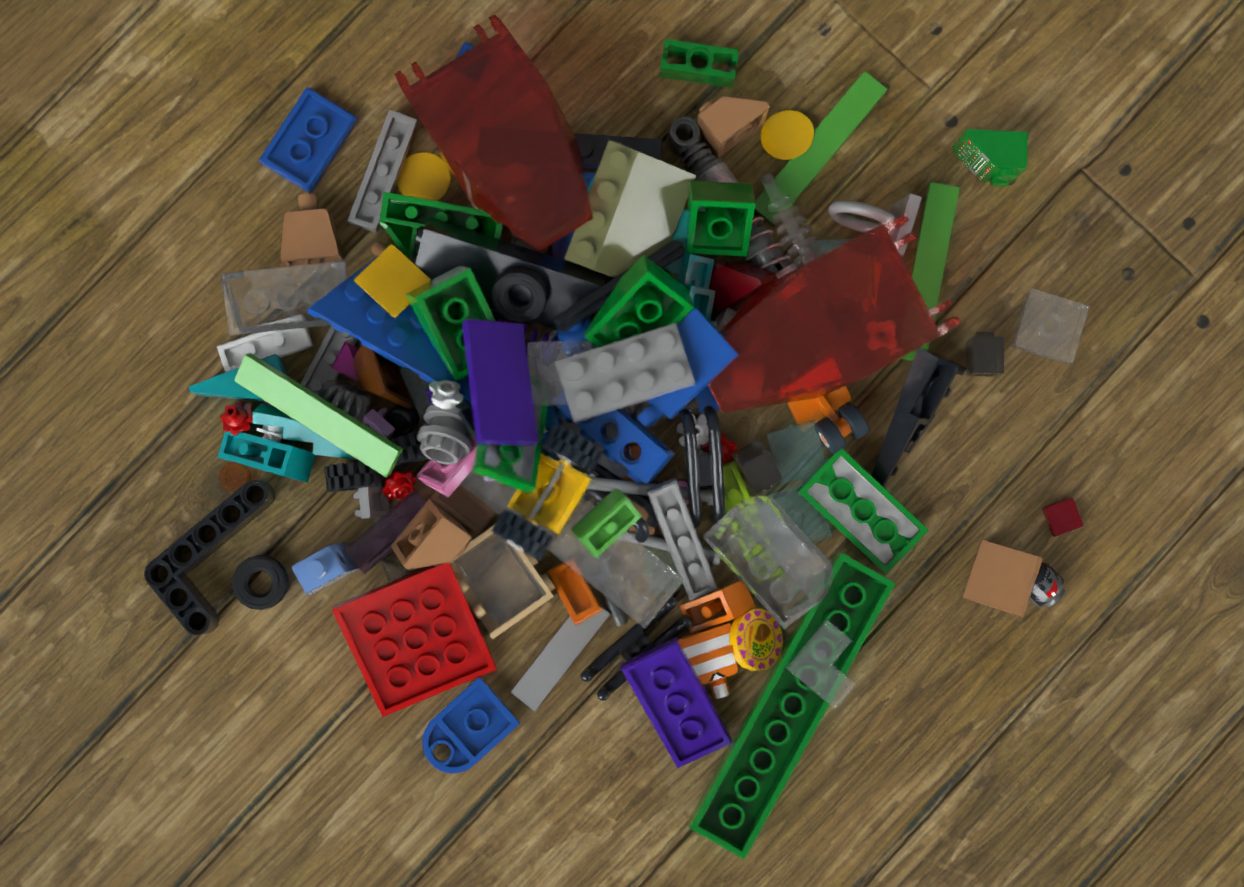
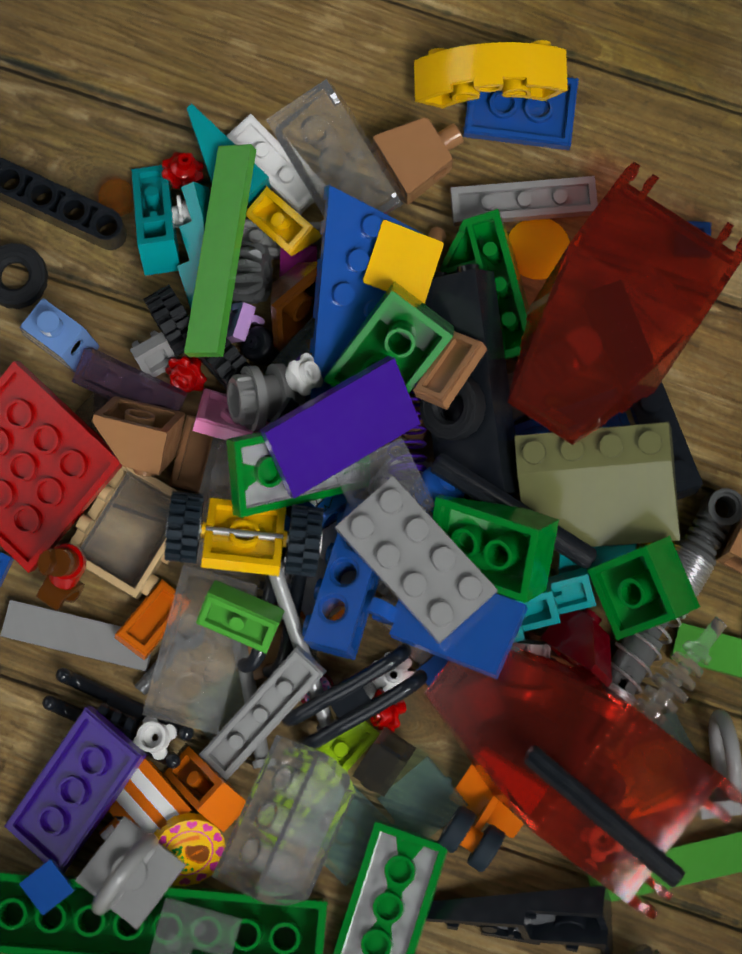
camera: 65 degrees right, 5 degrees down
none -> blue tile [19,858,76,916]
none -> reddish brown piece [36,544,87,611]
none -> light grey tile [75,817,187,929]
none -> white plate [133,715,177,760]
none -> yellow slope [246,186,322,256]
none -> medium nougat tile [413,331,487,410]
none -> yellow brick [414,40,568,109]
none -> black axle [523,746,685,887]

